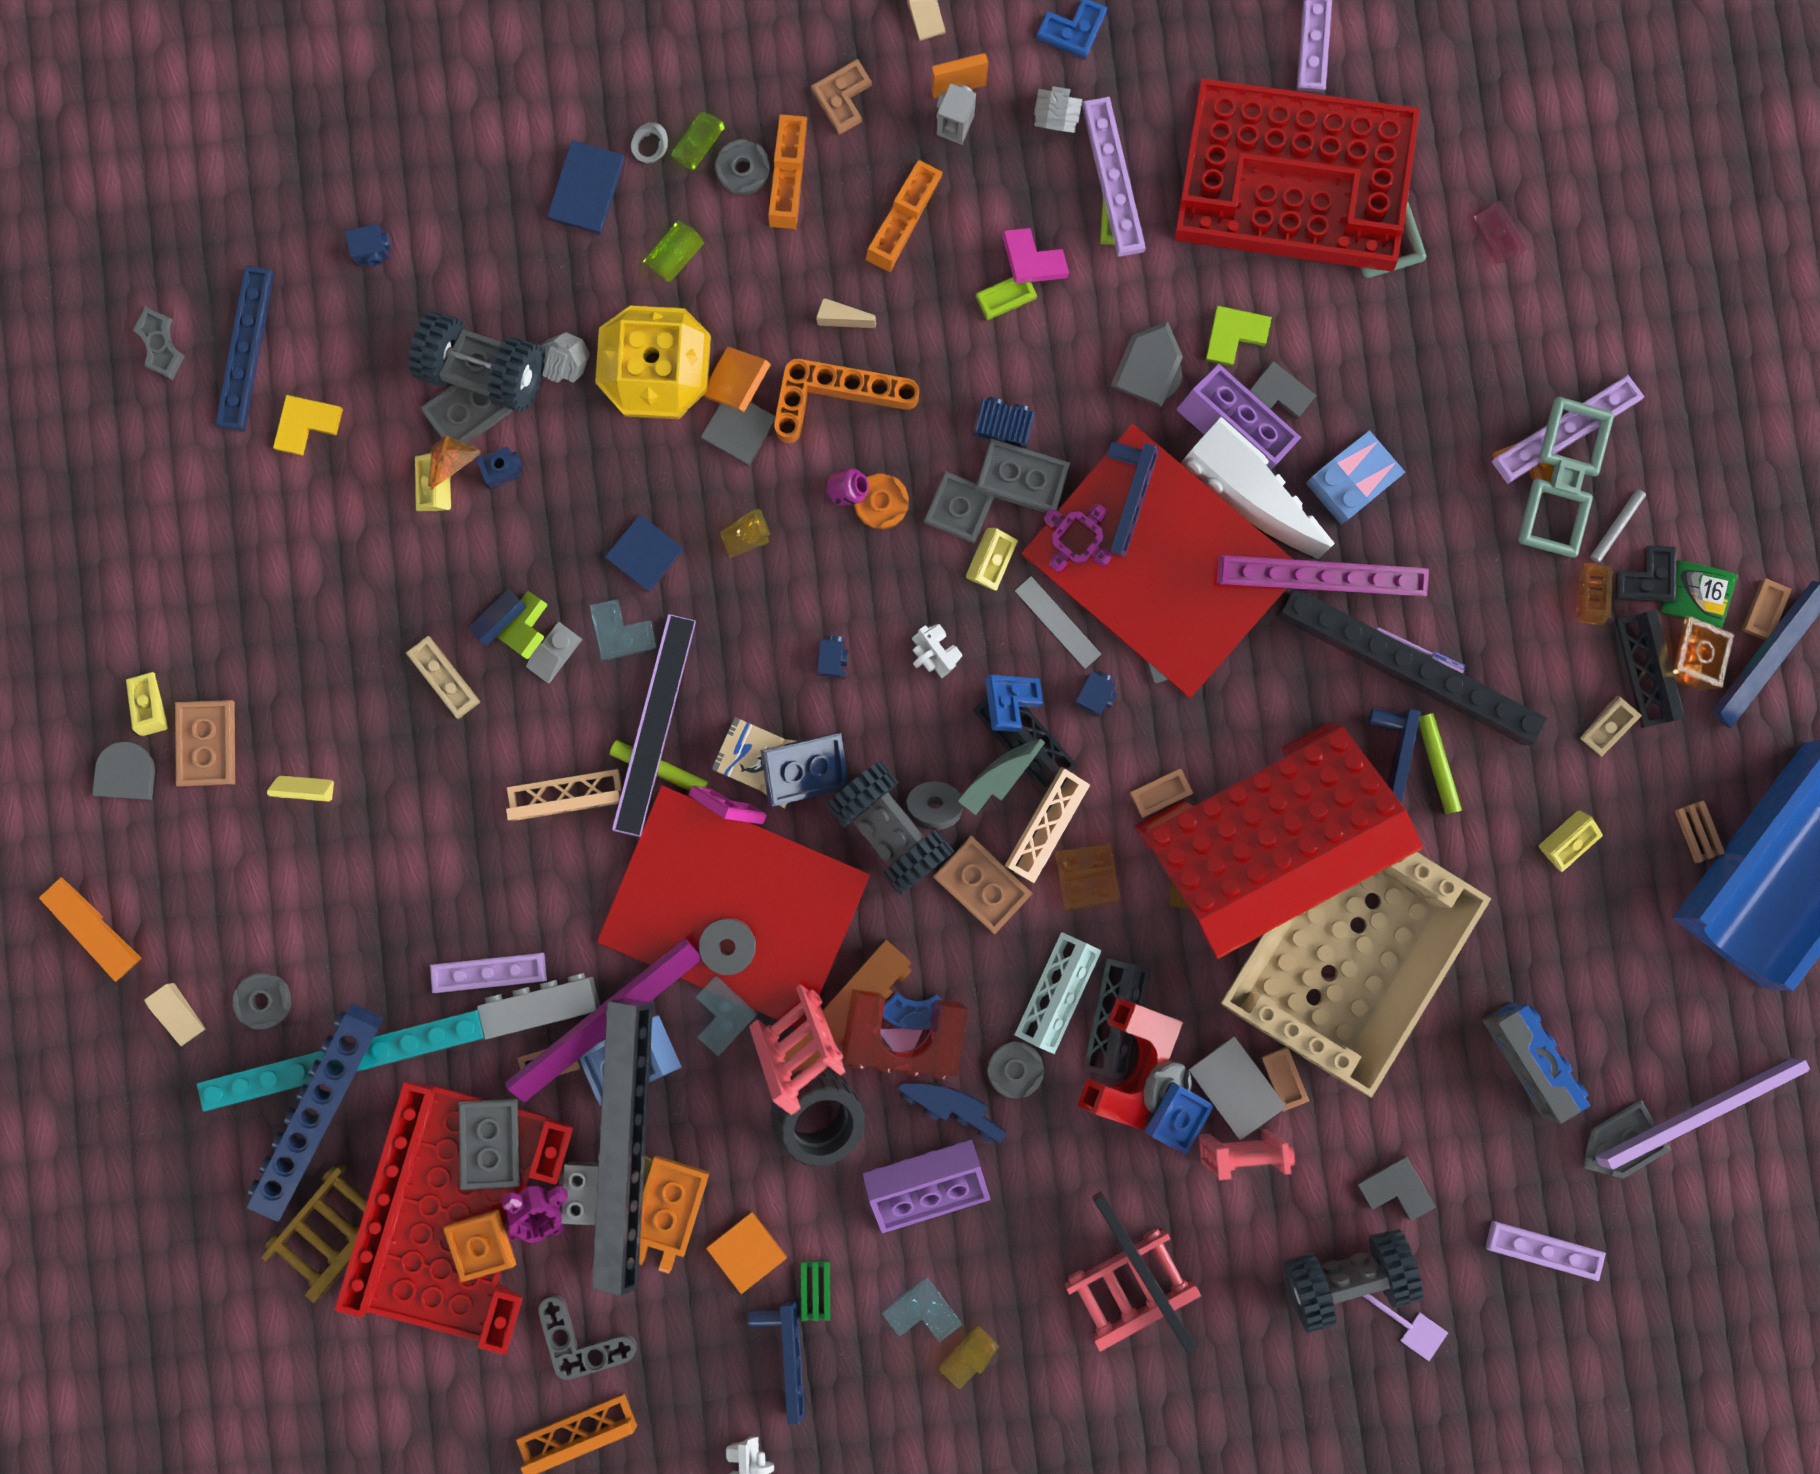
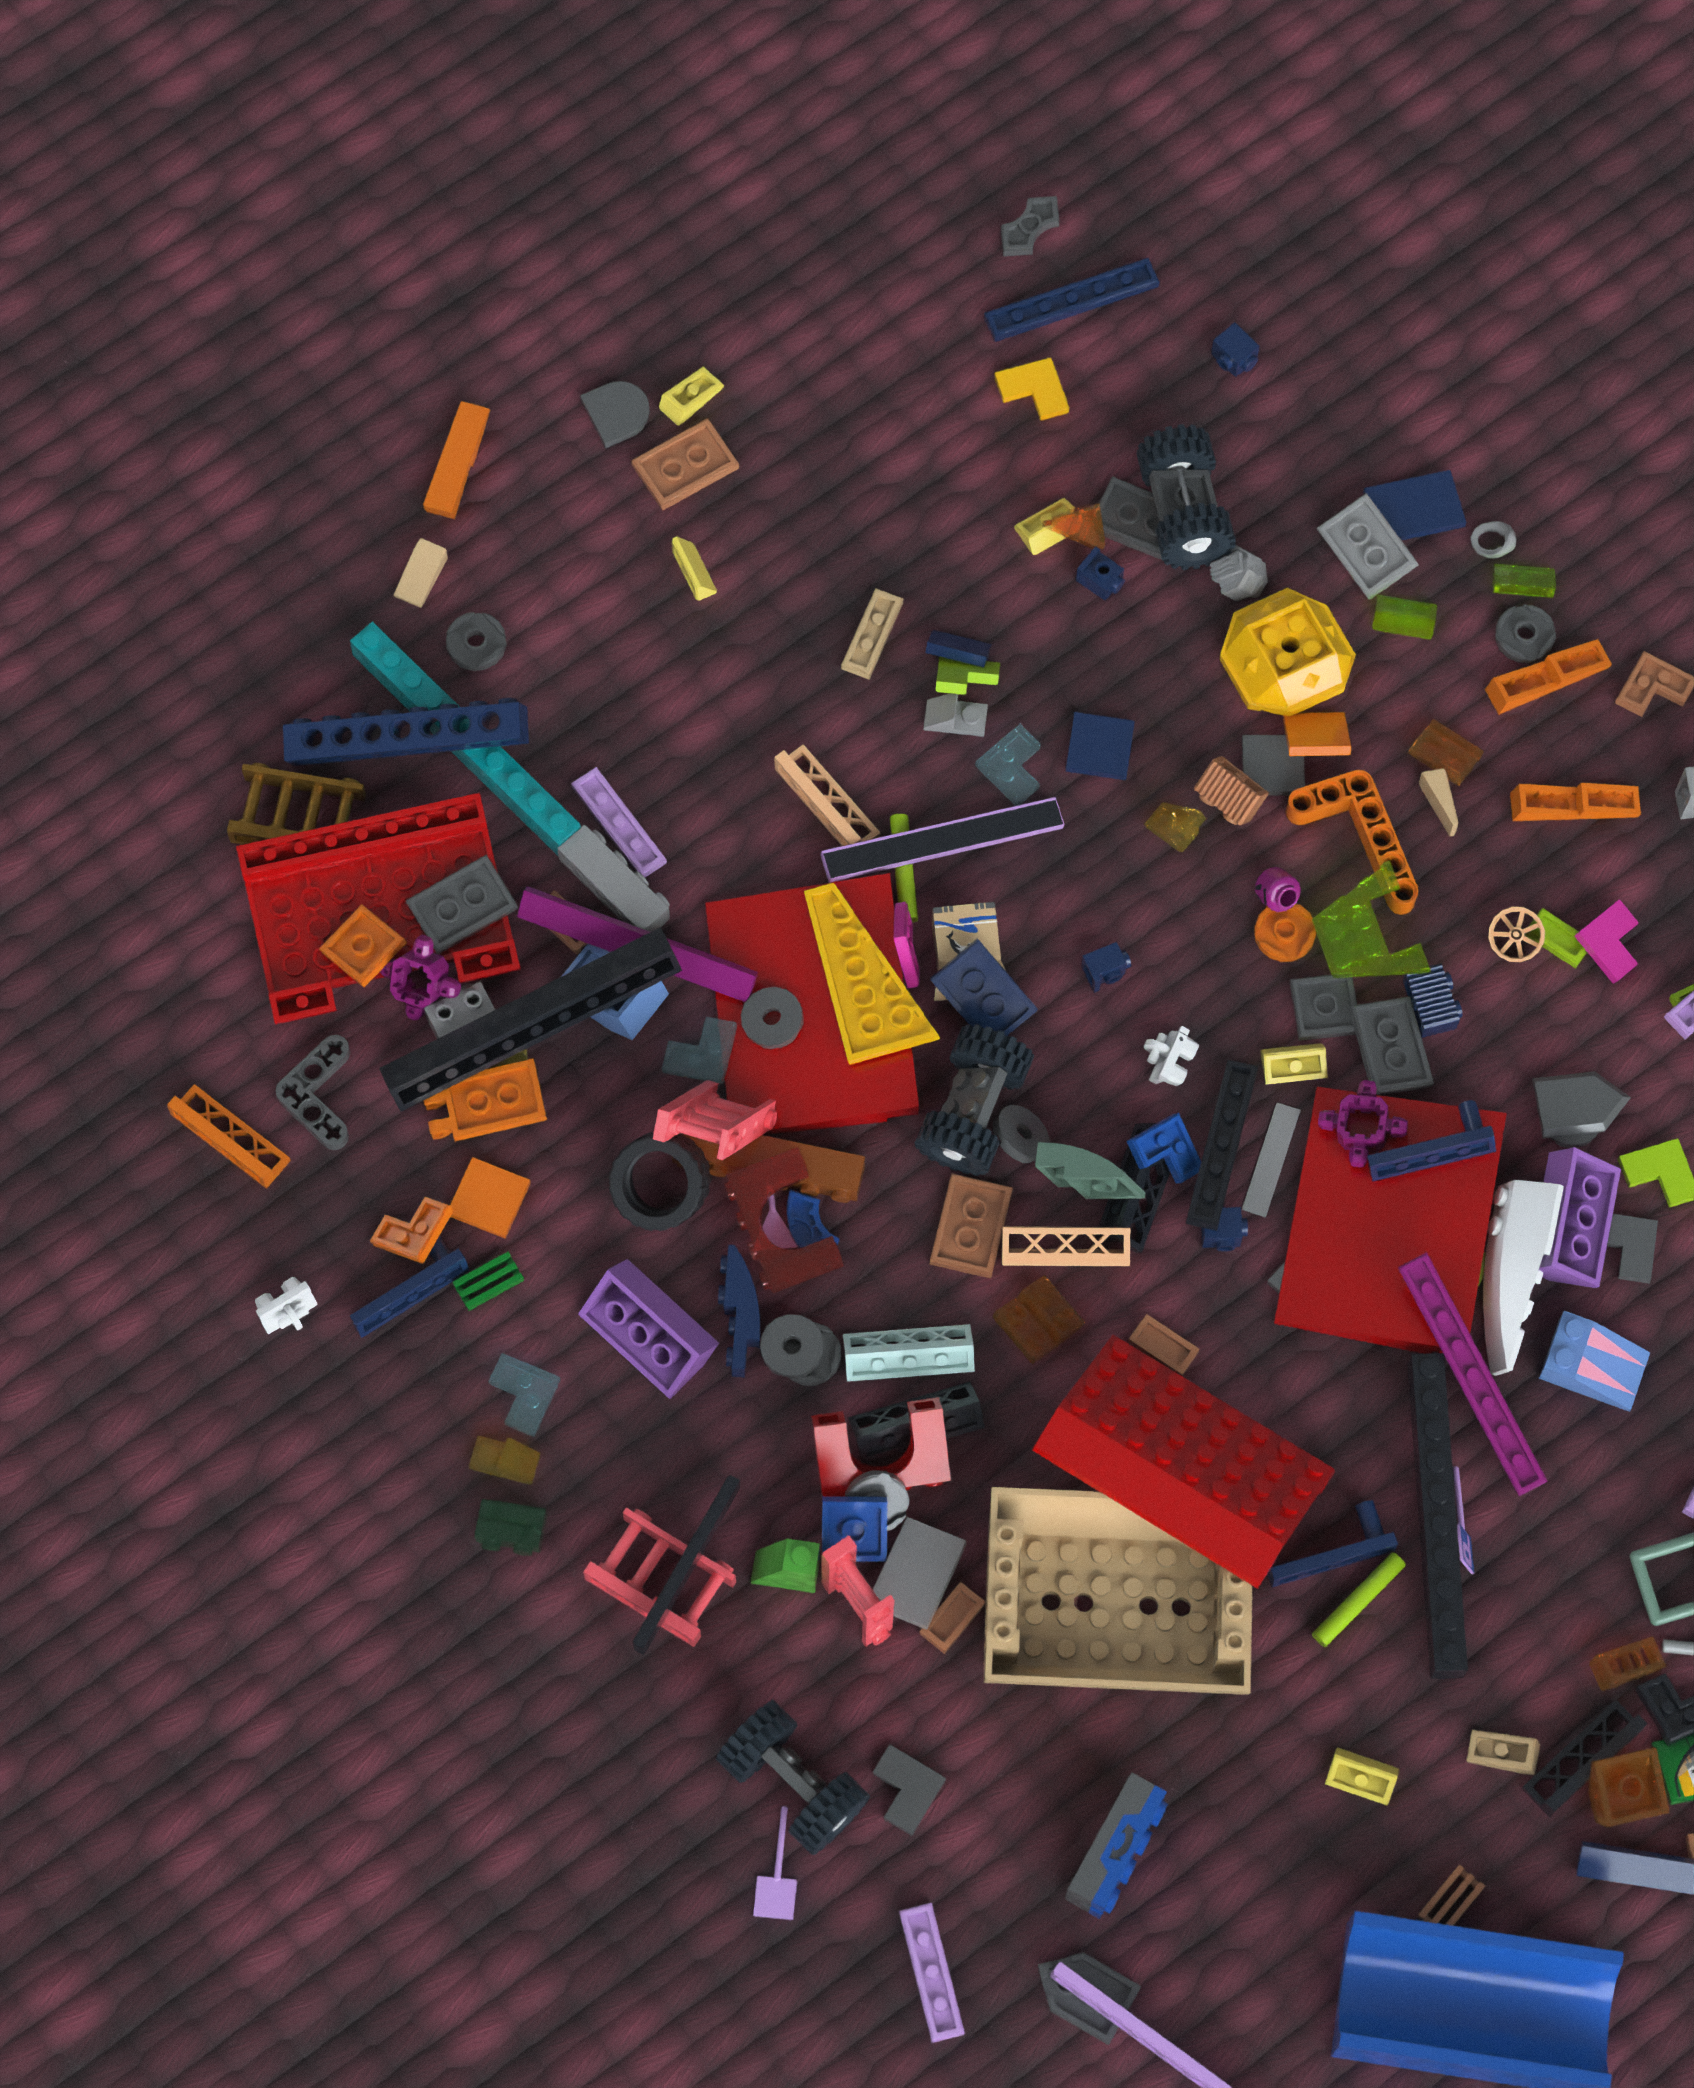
camera: 60 degrees right, 15 degrees down
none -> orange tile [370,1197,454,1264]
none -> clear green brick [475,1499,547,1556]
none -> bright green slope [751,1539,820,1593]
none -> dark grey tile [760,1314,824,1379]
none -> yellow wing [804,883,940,1065]
none -> black tile [1186,1060,1258,1231]
none -> nougat brick [1194,756,1269,825]
none -> clear neon green wing [1312,860,1431,978]
none -> light grey tile [1317,493,1418,600]
none -> clear orange plate [1408,719,1484,786]
none -> light nougat wheel [1489,907,1545,962]

